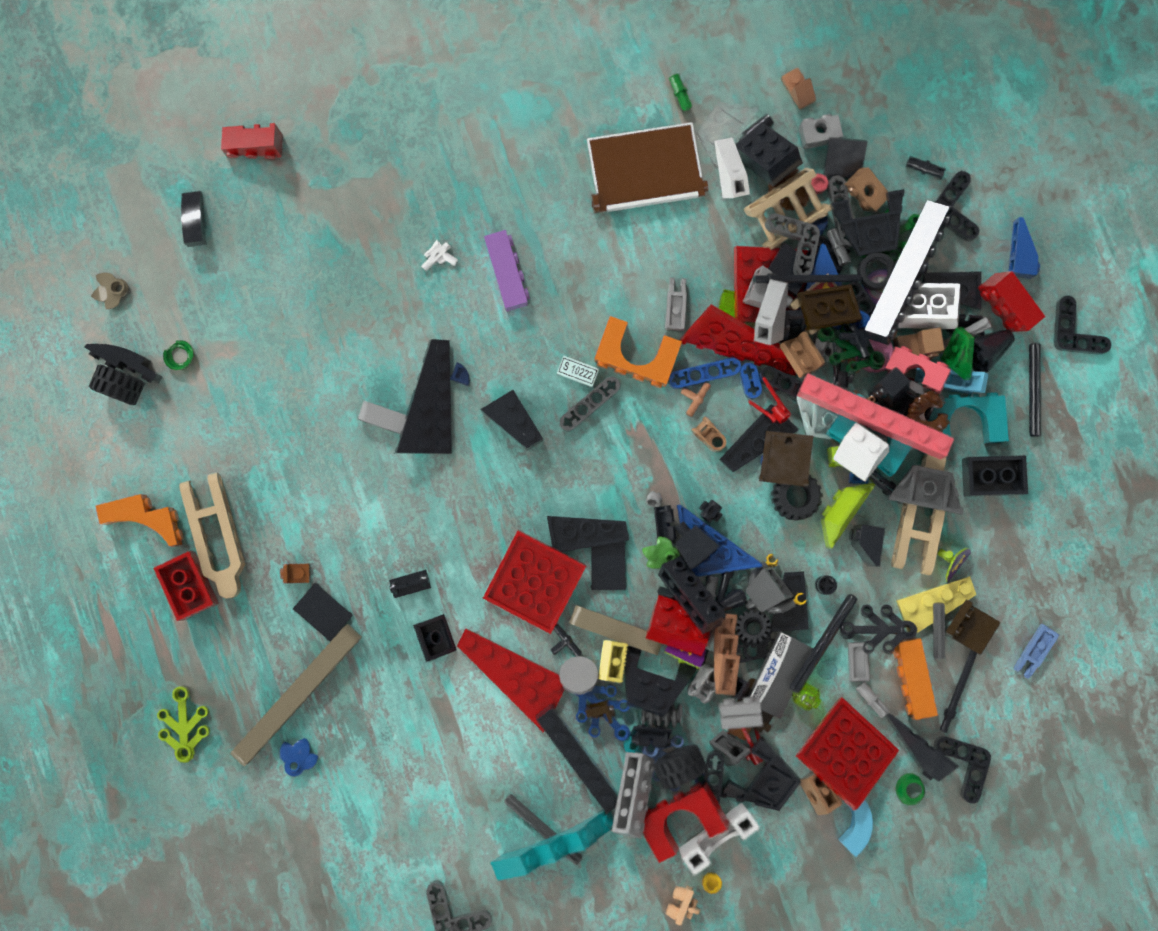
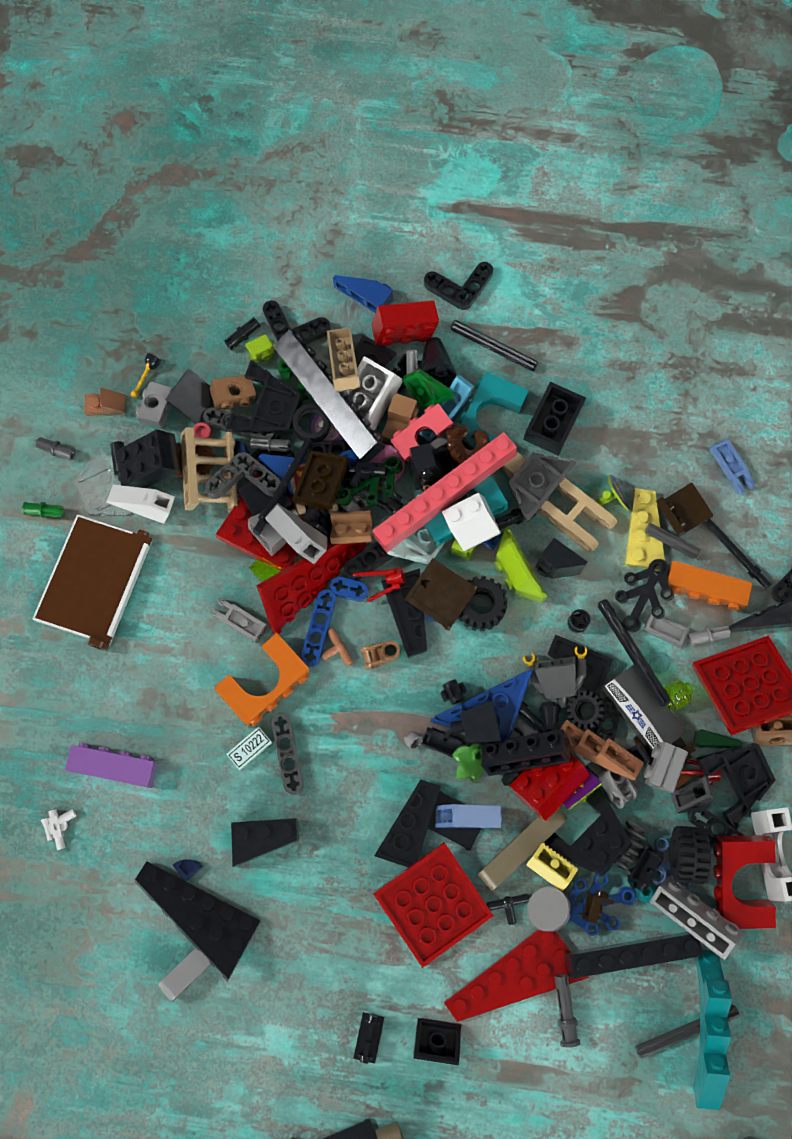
camera: 55 degrees left, 10 degrees down
none -> dark grey axle [35,437,76,461]
none -> hinge [131,353,161,398]
none -> lime brick [245,334,276,366]
none -> tan piece [327,327,360,391]
none -> medium blue slope [435,804,502,828]
none -> dark grey pin [554,974,581,1048]
none -> dark green slope [692,729,742,748]

